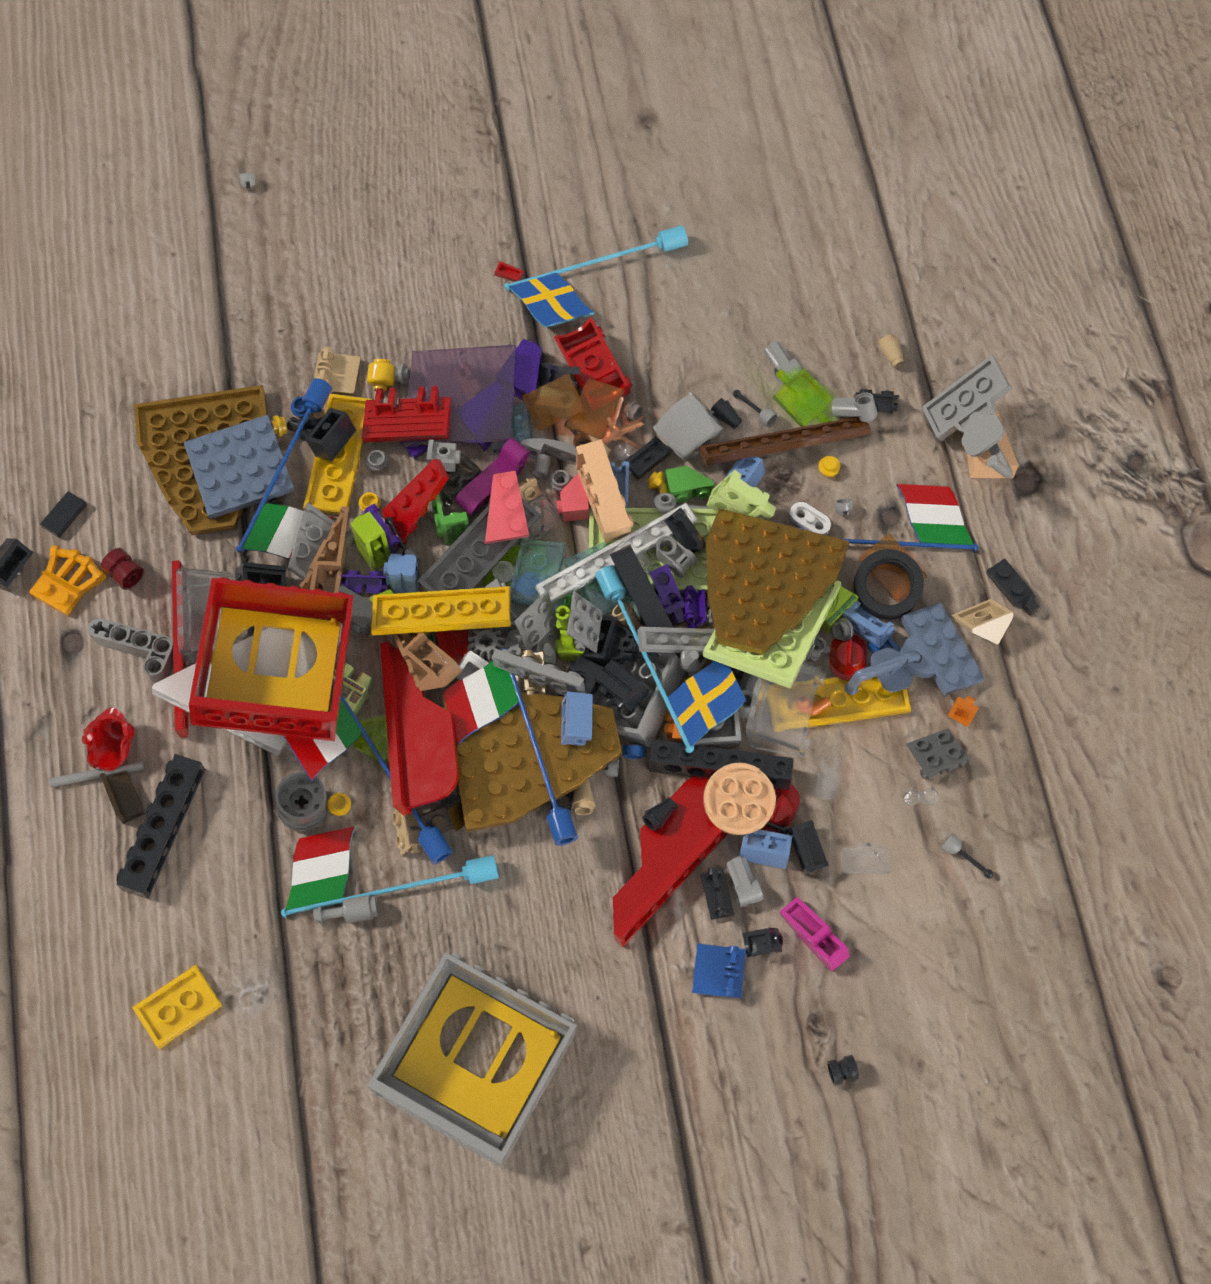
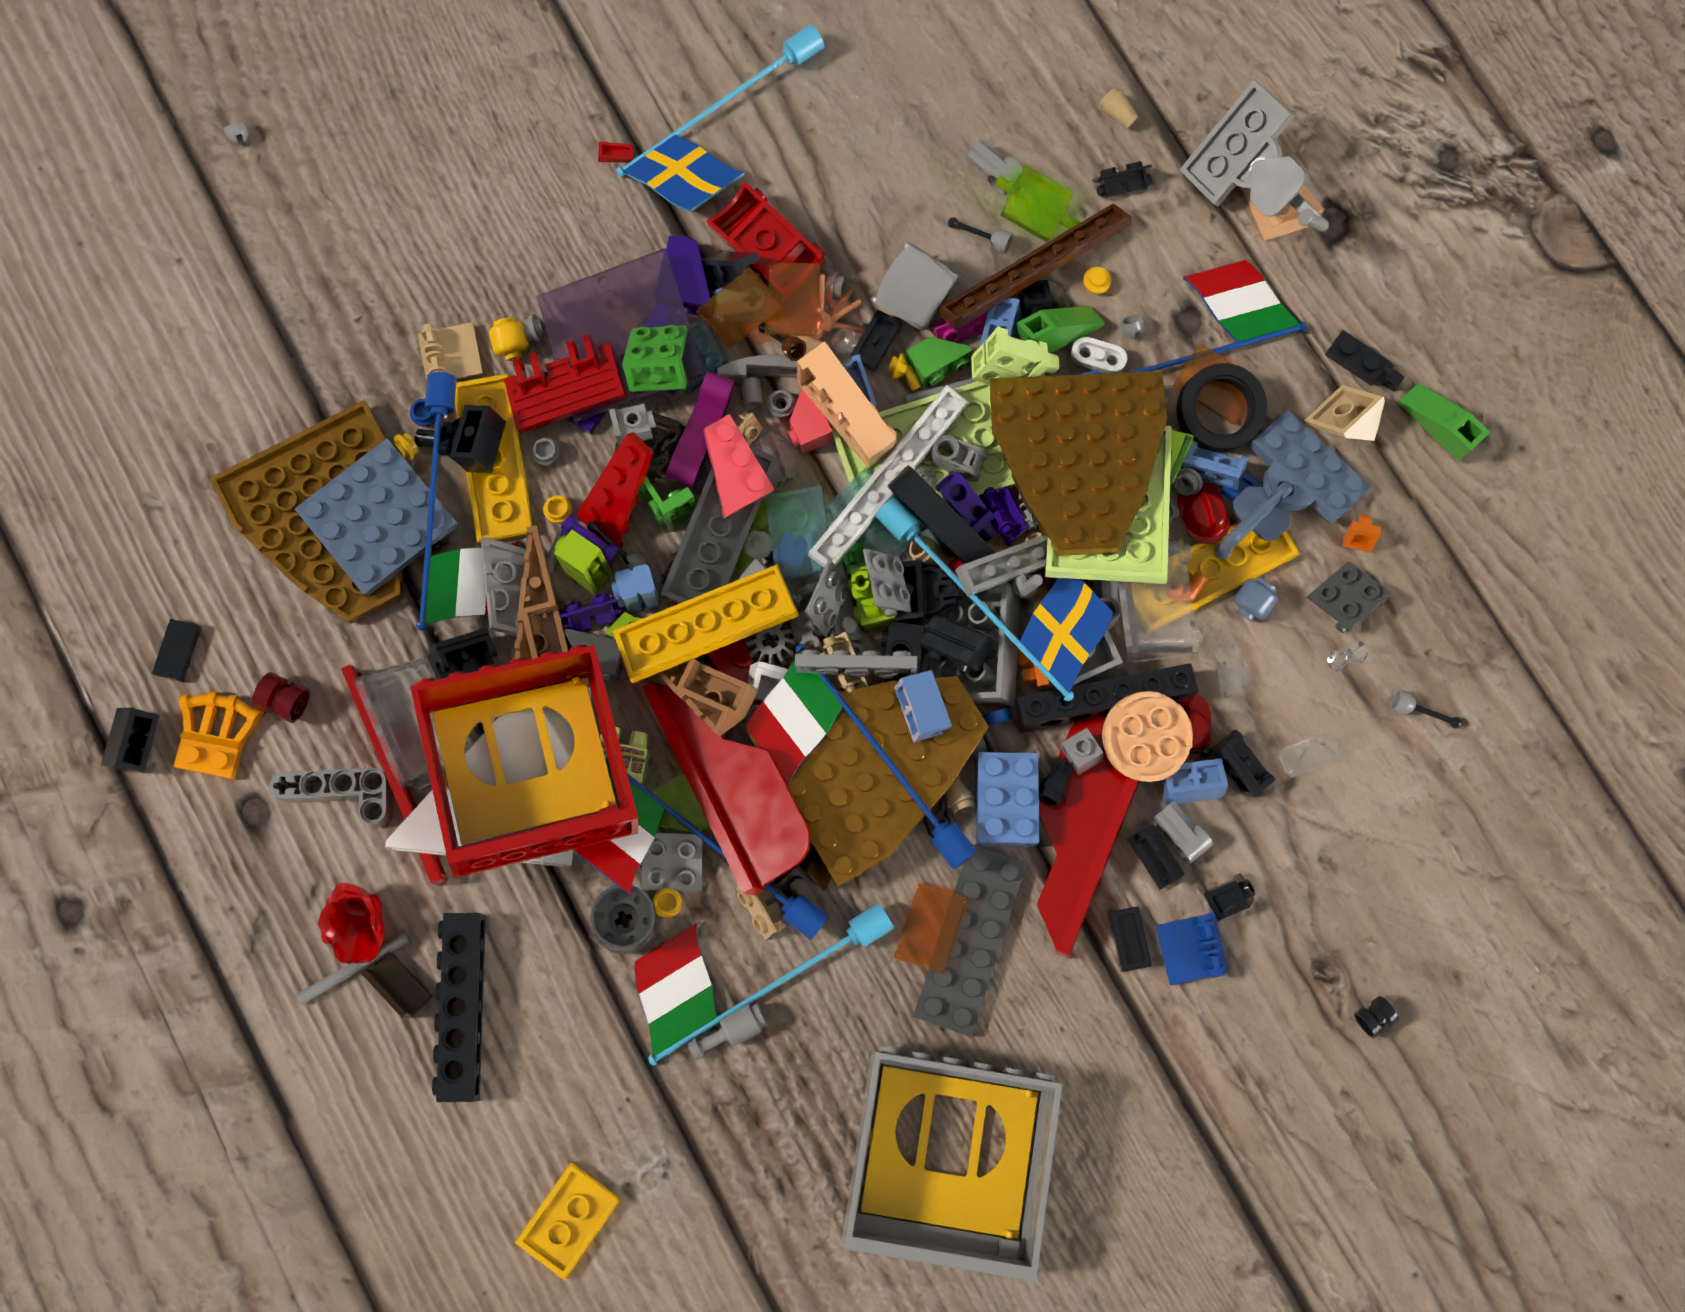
camera: 20 degrees left, 10 degrees up
light grey plate [654,493,676,514] -> none
black hinge [664,507,706,554] -> none
black cone [710,398,743,430] -> none
dark pink slope [780,897,850,972] -> none
light grey piece [832,392,878,422] -> none
none -> bright green bracket [622,325,688,392]
none -> light grey hinge [642,832,704,891]
none -> clear orange piece [894,883,968,974]
none -> dark grey plate [913,844,1028,1037]
none -> dark pink hinge [930,311,988,343]
none -> medium blue brick [975,752,1039,847]
none -> bright green slope [1017,306,1105,353]
none -> black bracket [1020,279,1053,319]
none -> light grey brick [1061,728,1103,775]
none -> black tile [1108,906,1152,972]
none -> sand blue head [1234,576,1278,621]
none -> bright green slope [1398,383,1491,462]

